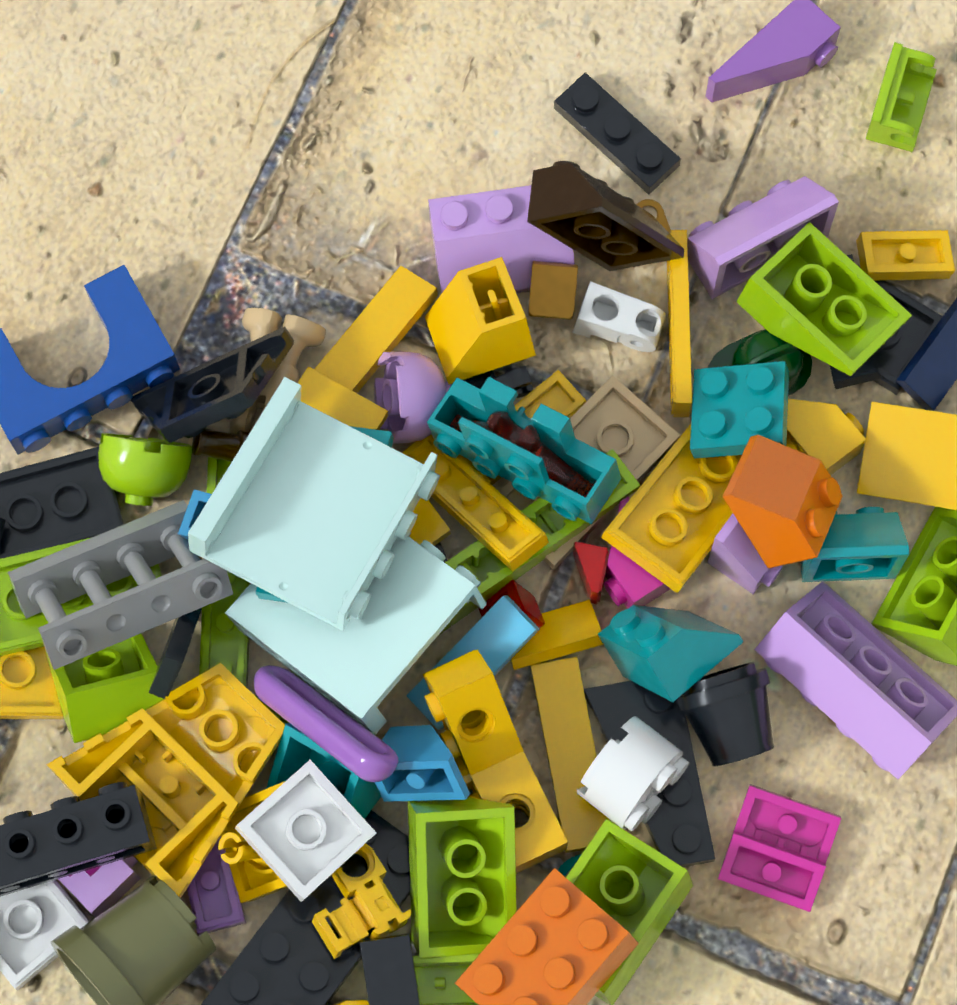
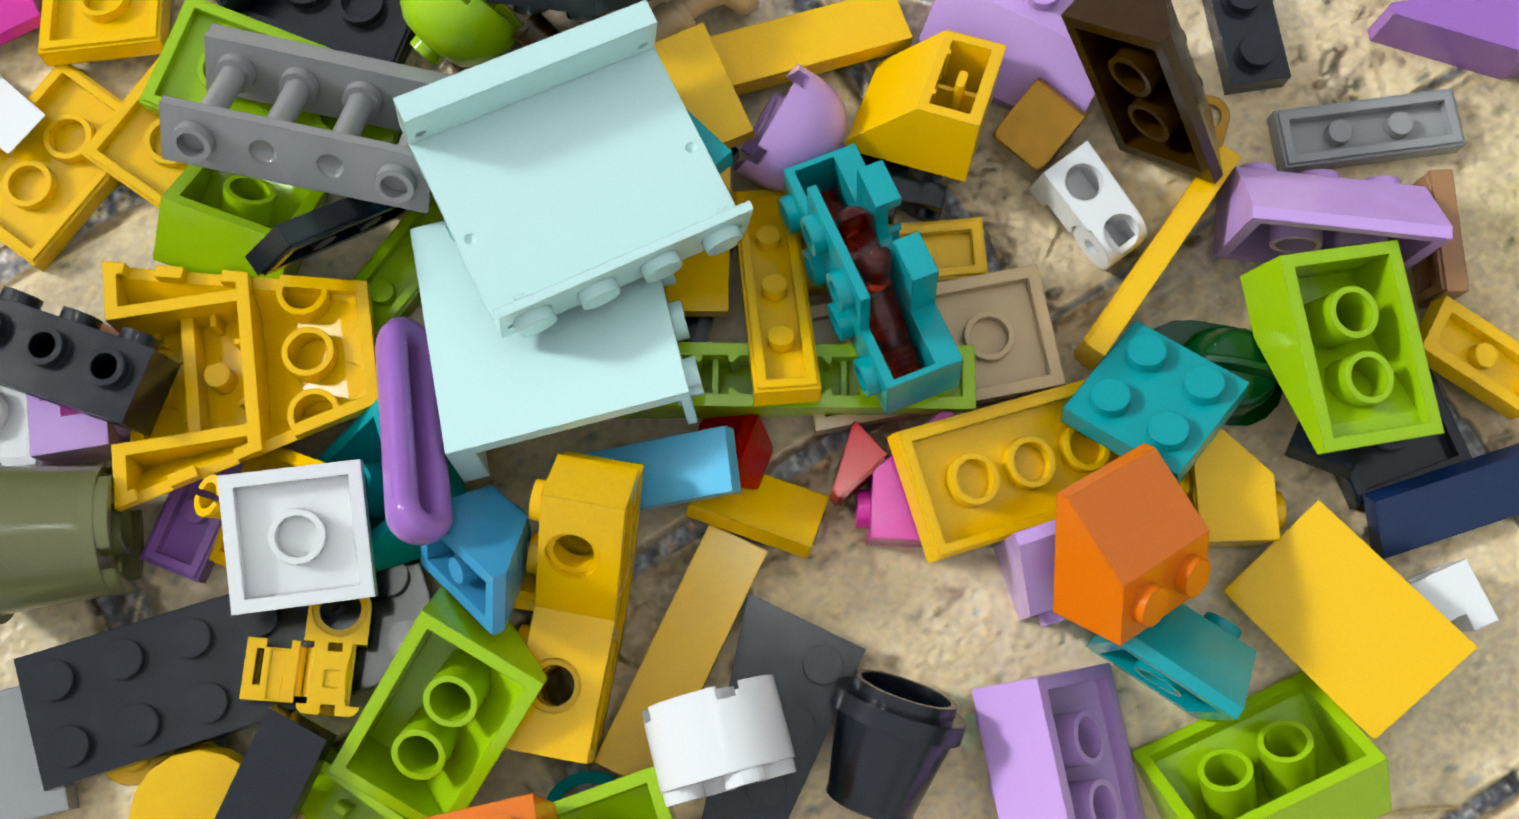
camera: 35 degrees right, 5 degrees up
teal slope [598,605,743,702] -> none
none -> light grey tile [1267,88,1466,173]
none -> medium nougat tile [1412,169,1470,308]

